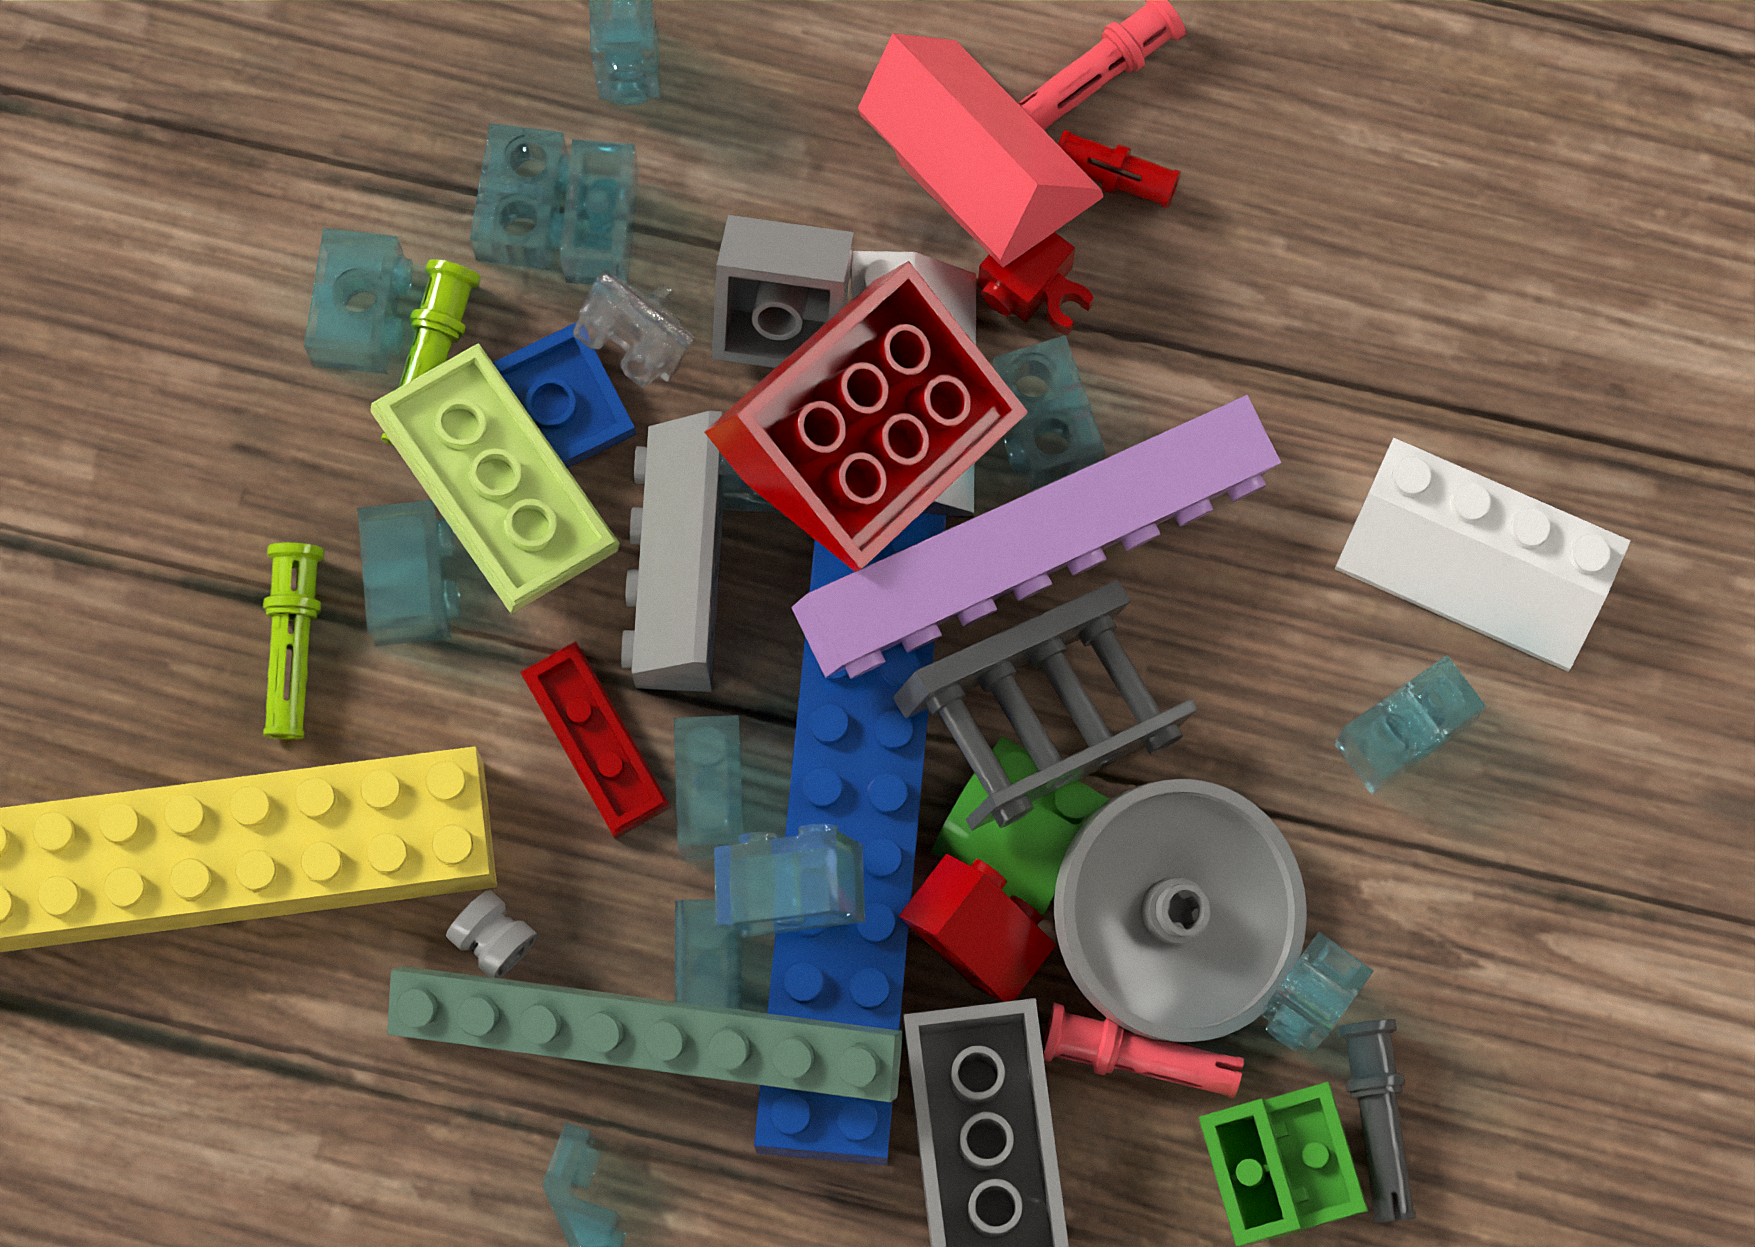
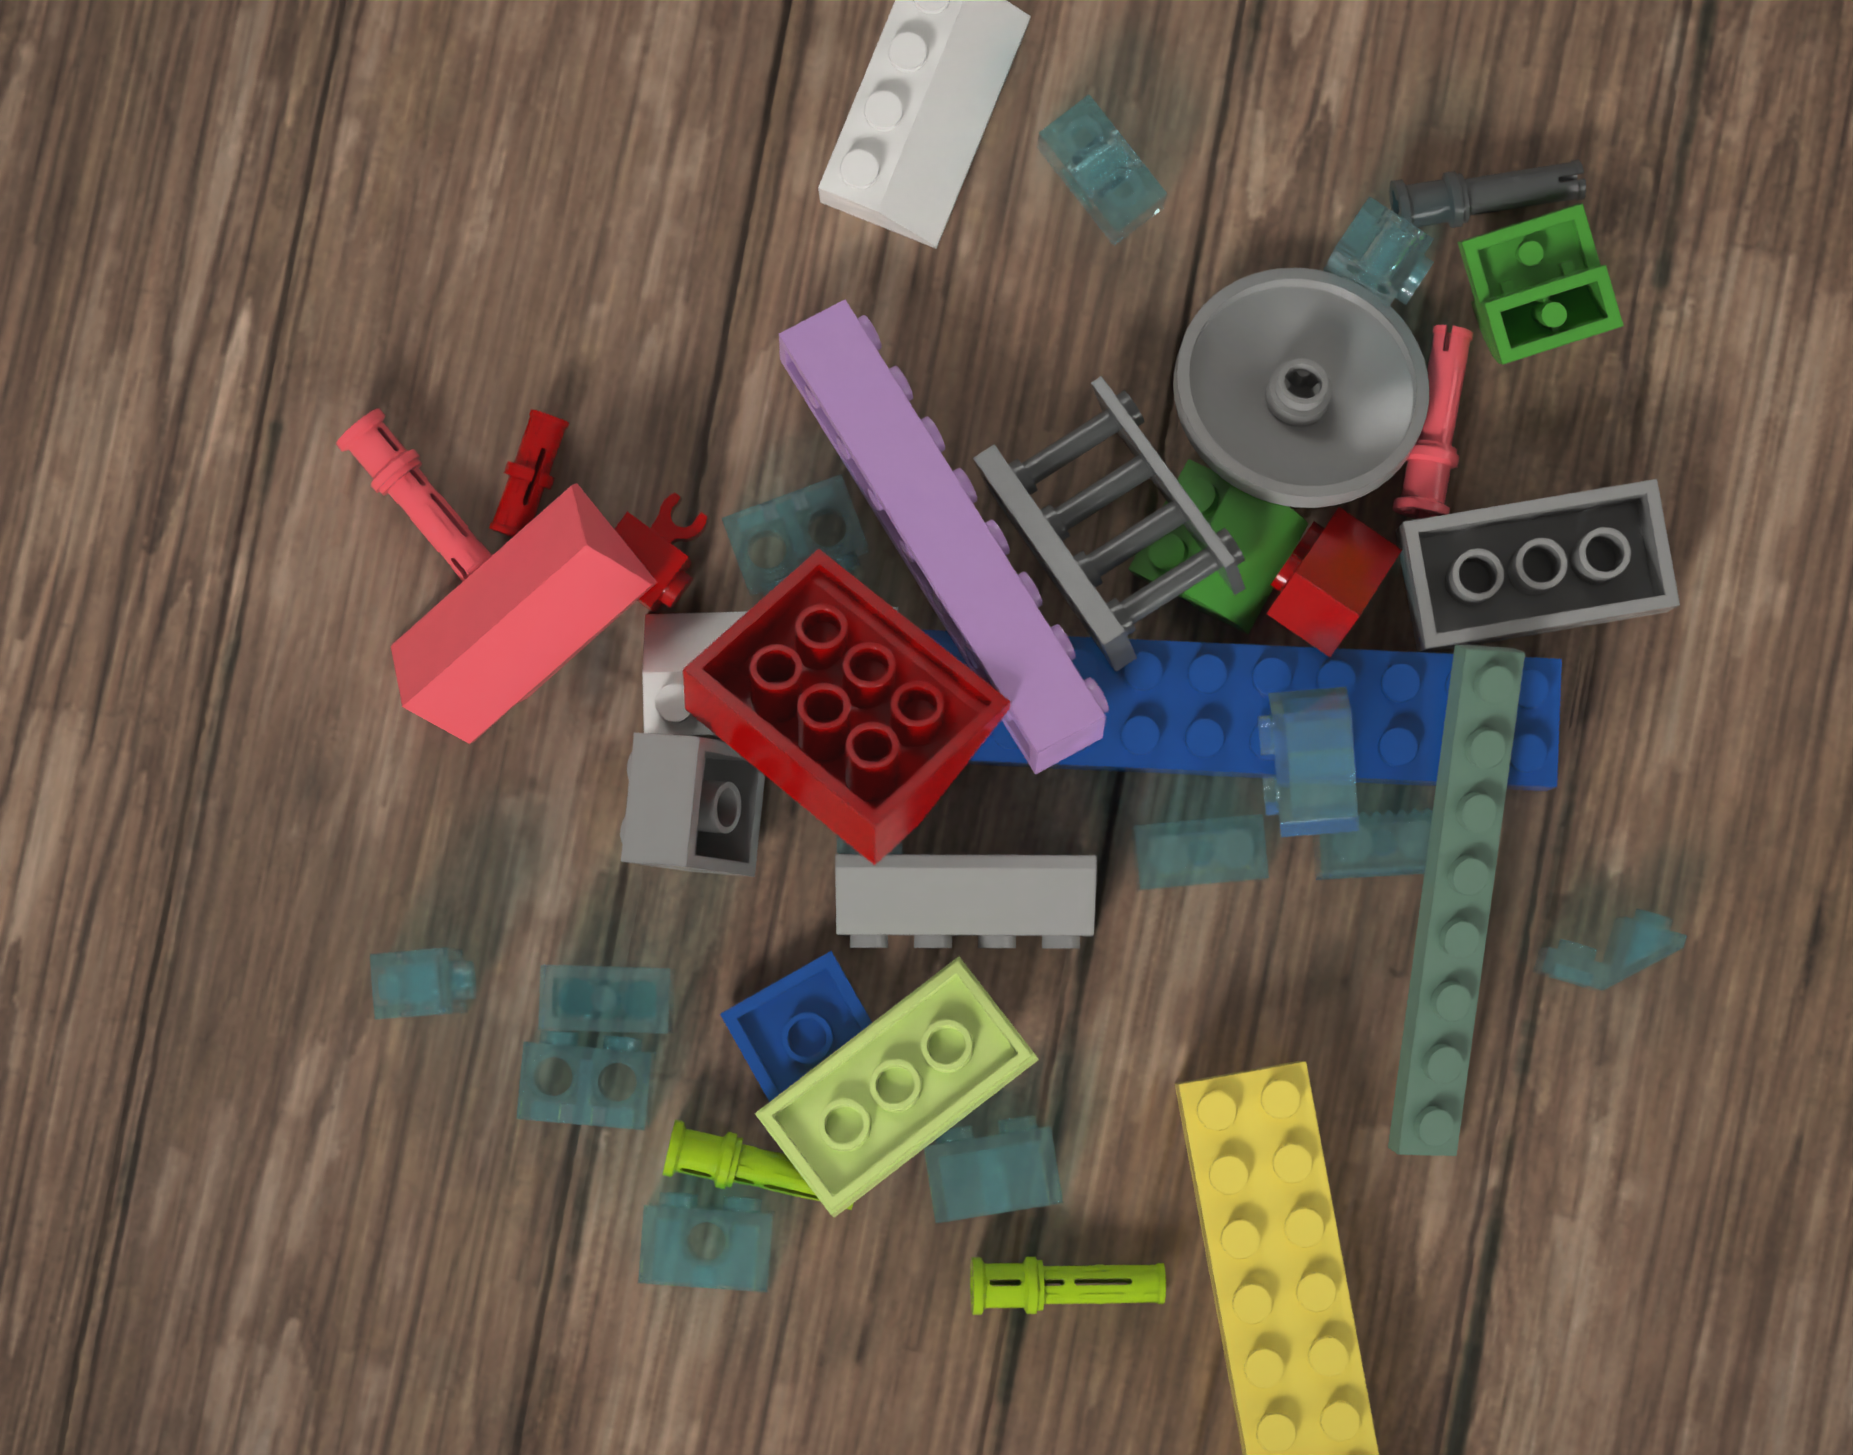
camera: 90 degrees left, 10 degrees up
light grey wheel [446,890,538,979] -> none
red tile [520,641,671,839] -> none
clear hips [573,269,696,387] -> none

